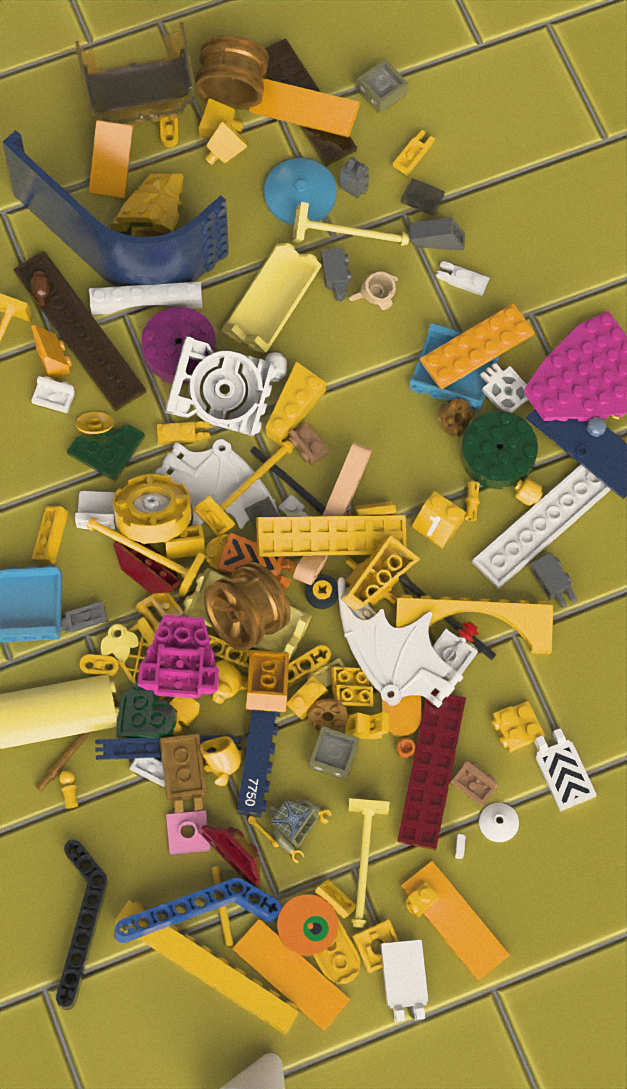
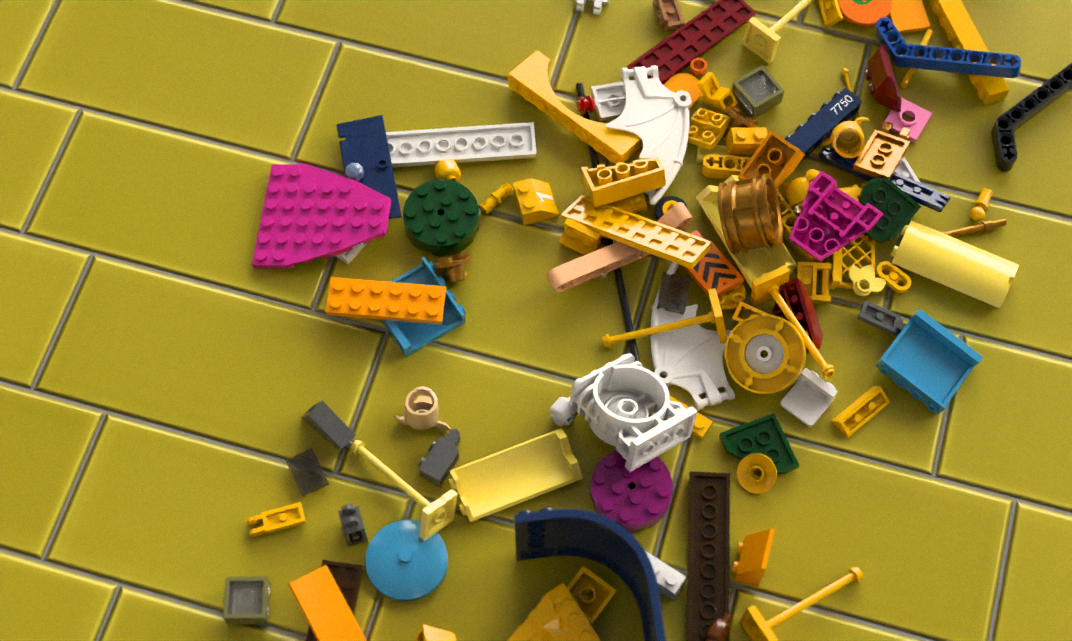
camera: 140 degrees left, 5 degrees down
white bracket [32,376,75,413] -> none
yellow wedge [265,362,326,446] -> none
olive torso [268,799,332,863] -> none
white plate [278,495,310,517] -> none
medium nougat bracket [288,423,329,466] -> none
white hinge [436,261,489,296] -> none
white piece [480,363,529,413] -> none
yellow plate [491,701,545,752] -> none
dark grey hinge [530,553,577,608] -> none

